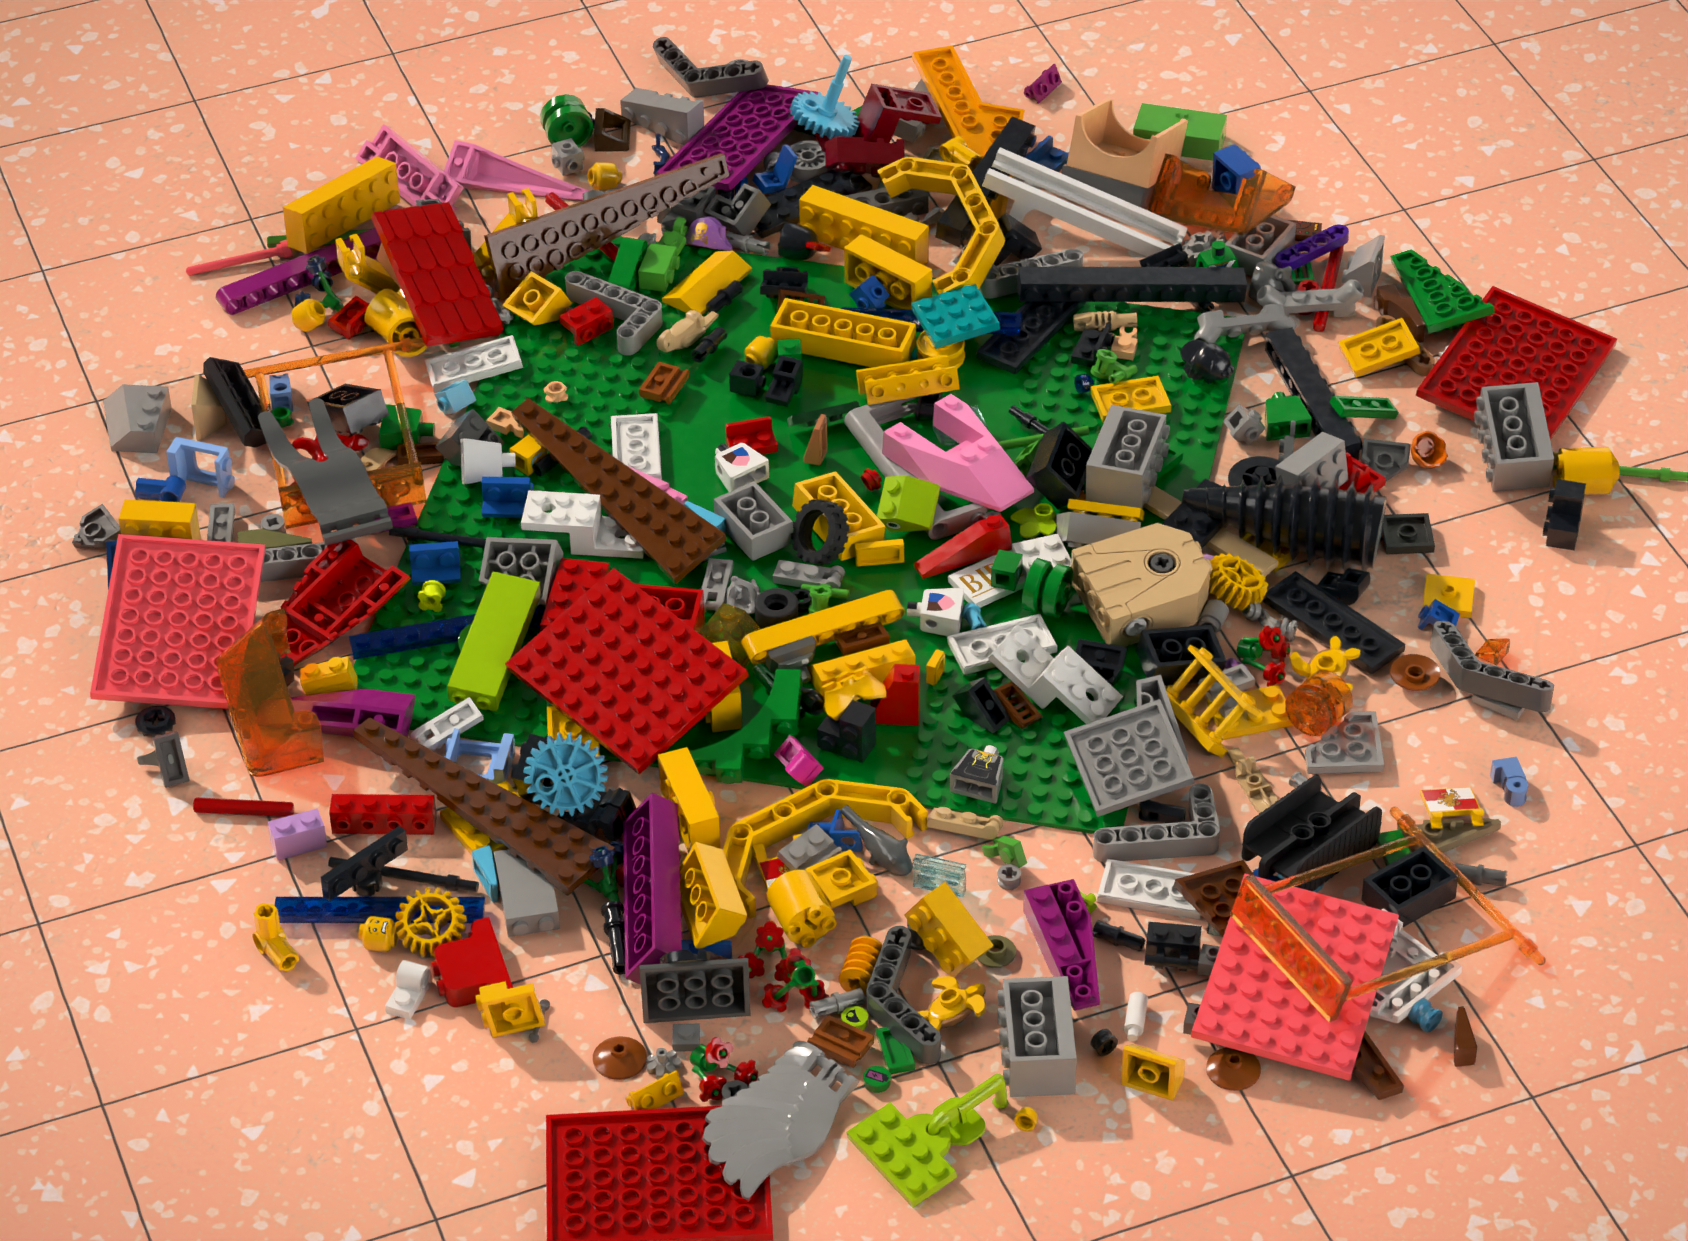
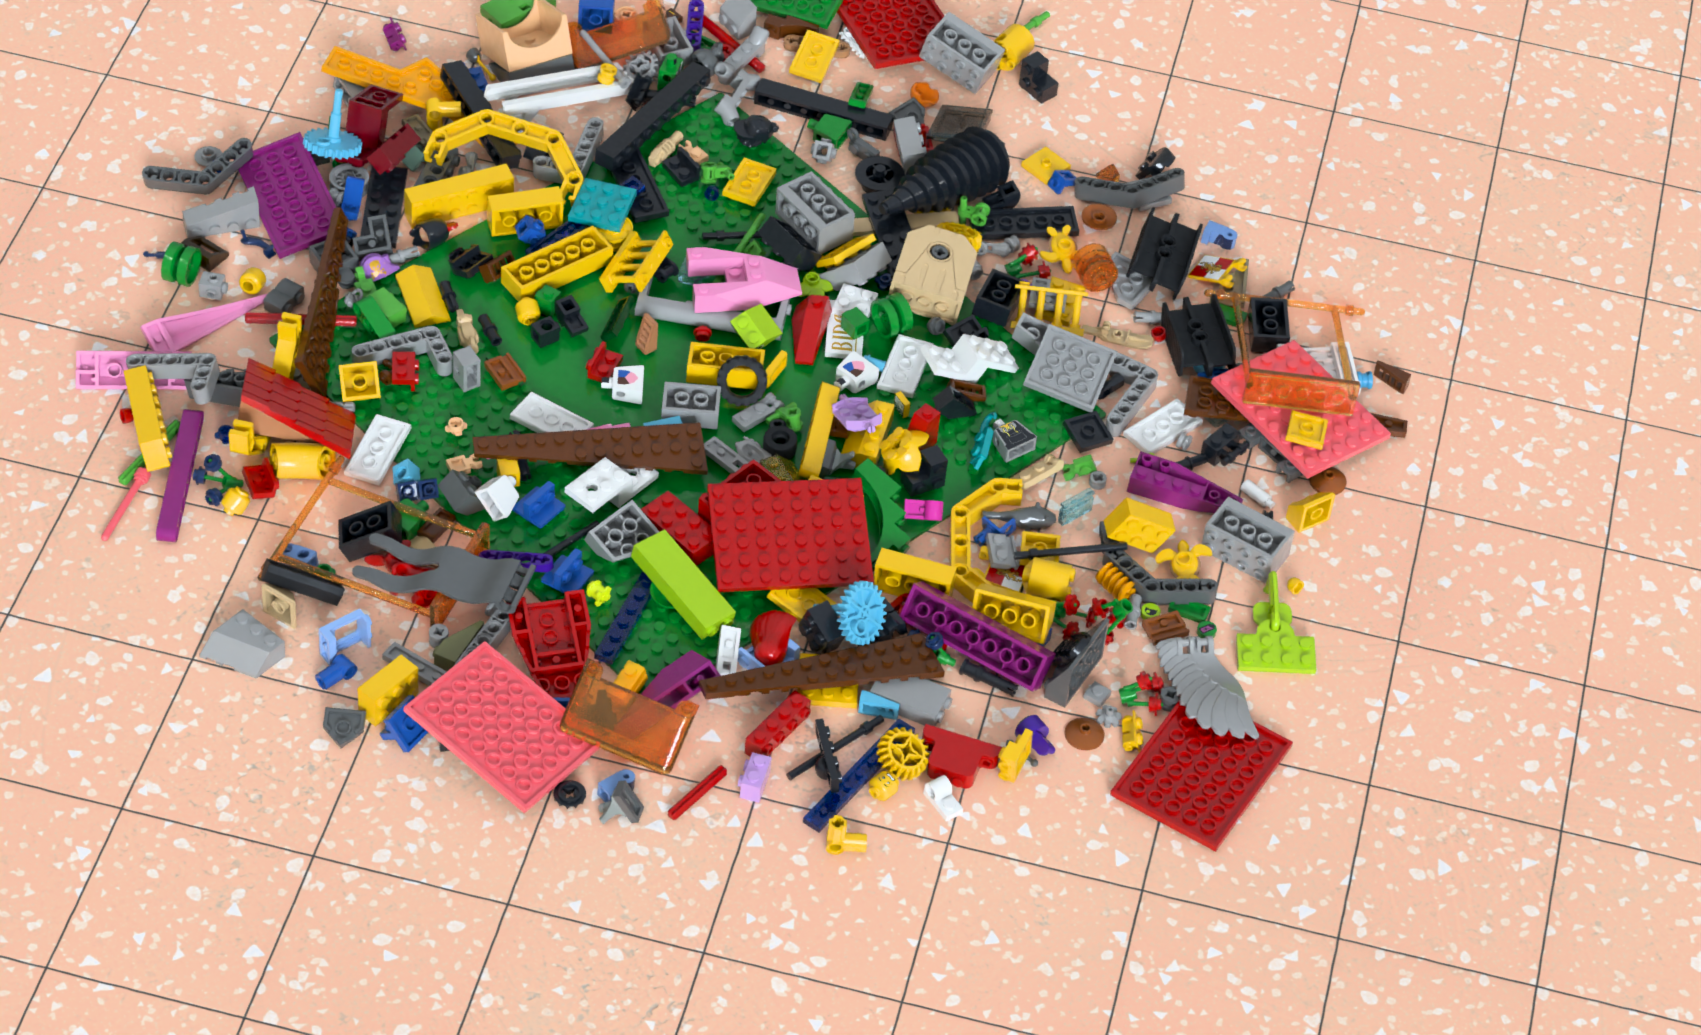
camera: 60 degrees left, 5 degrees up
none -> light grey beam [126,353,220,405]
none -> dark blue slope [395,478,439,502]
none -> light grey brick [453,346,481,392]
none -> dark purple beam [479,550,554,572]
none -> light grey bar [580,30,631,88]
none -> yellow wheel [597,63,617,85]
none -> medium blue leg [597,769,635,802]
none -> red hair [750,610,797,666]
none -> lavender plate [832,394,882,433]
none -> clear smoke piece [926,105,993,141]
none -> dark grey plate [926,317,946,335]
none -> bright green piece [958,196,990,226]
none -> teal plate [970,412,997,470]
none -> black bar [1013,542,1128,560]
none -> dark purple piece [1015,715,1056,756]
none -> black plate [1063,411,1114,453]
none -> black piece [1126,207,1203,300]
none -> black slope [1135,147,1176,180]
none -> light grey bush [1176,432,1193,451]
none -> yellow plate [1285,410,1328,450]

